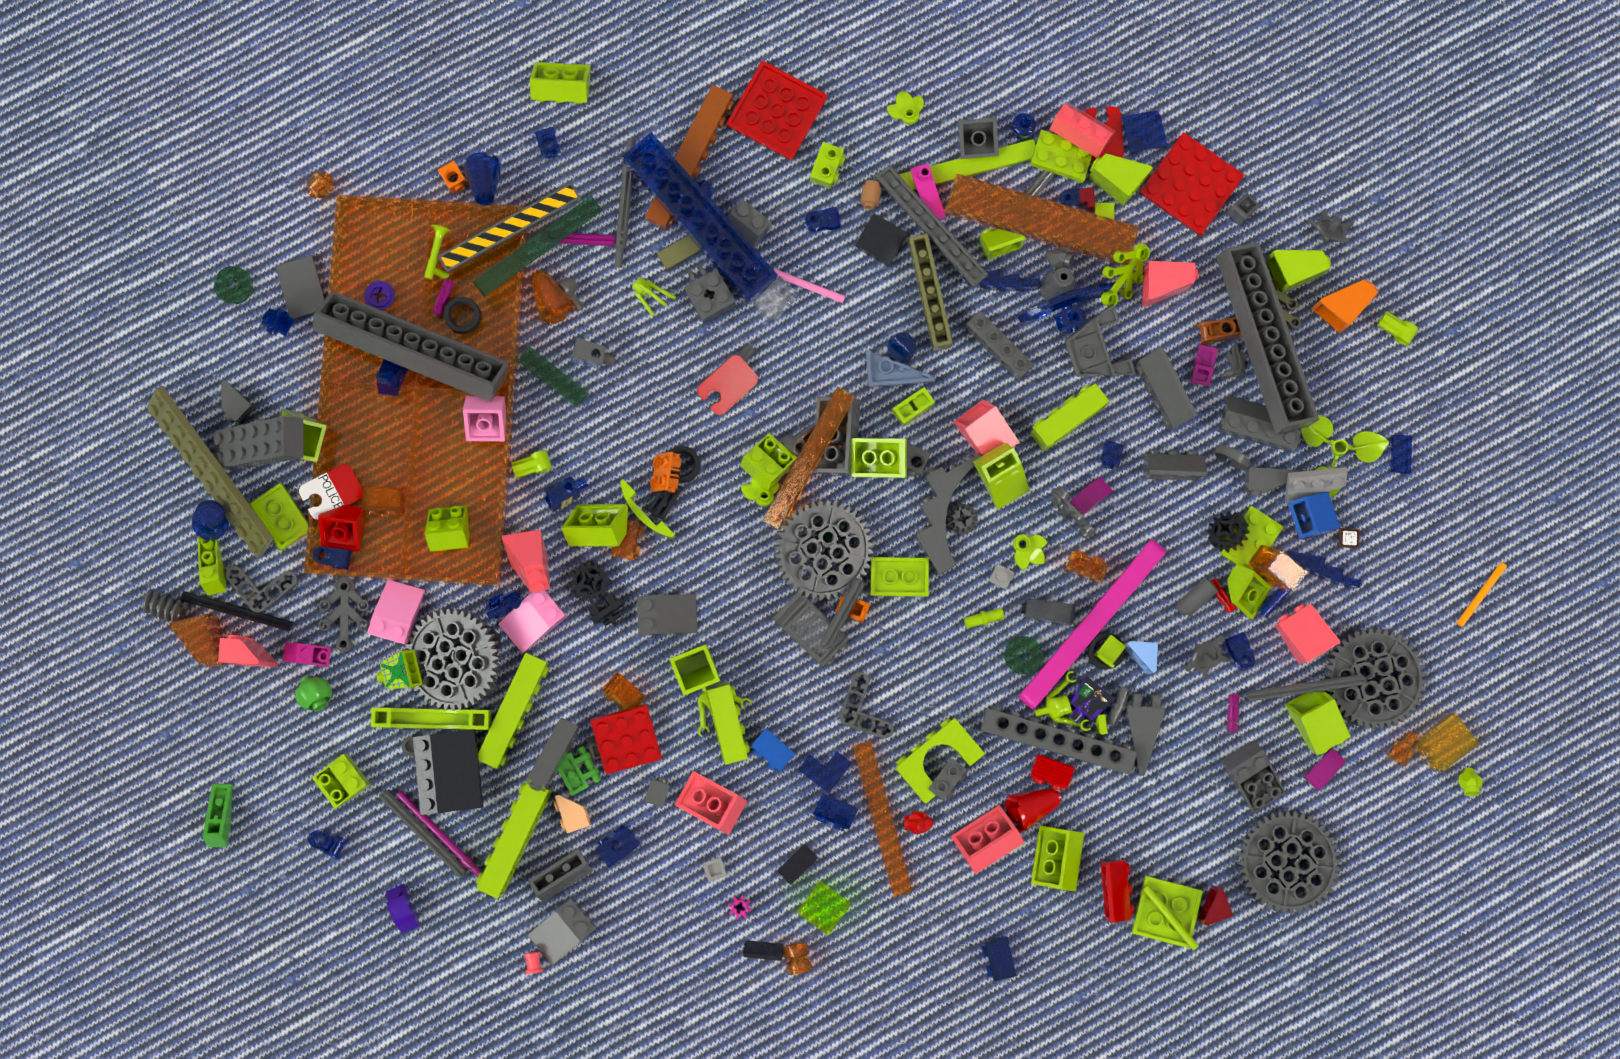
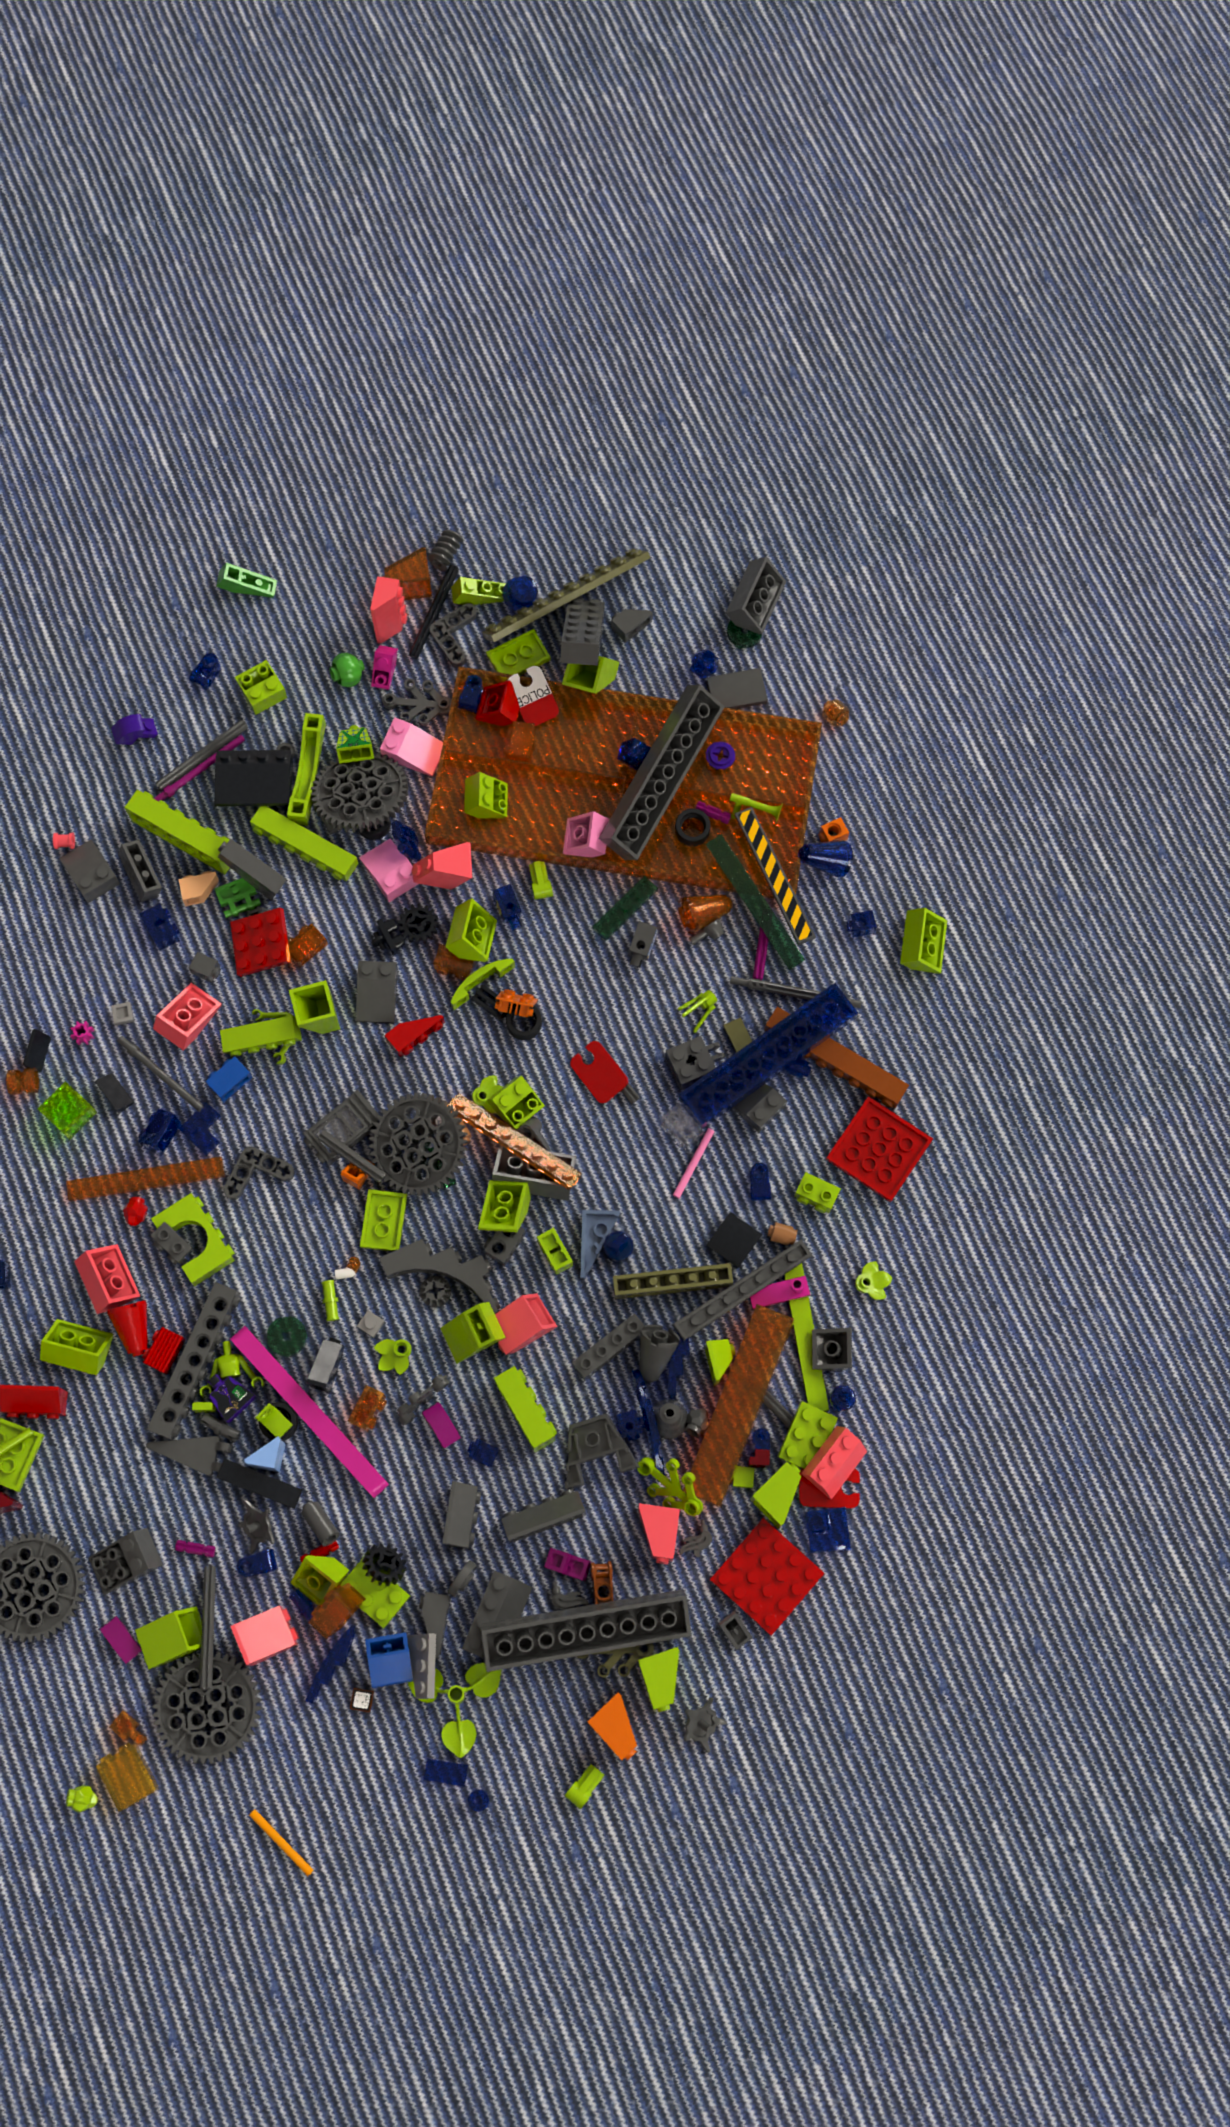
camera: 95 degrees right, 10 degrees down
none -> dark grey bar [117,1036,204,1112]
none -> black slope [216,1459,302,1509]
none -> arm [335,1256,361,1280]
none -> red slope [384,1015,445,1057]
none -> clear blue brick [468,1789,490,1812]
none -> dark grey cone [639,1324,680,1383]
none -> dark grey piece [679,1519,712,1557]
none -> dark grey slope [726,556,786,634]

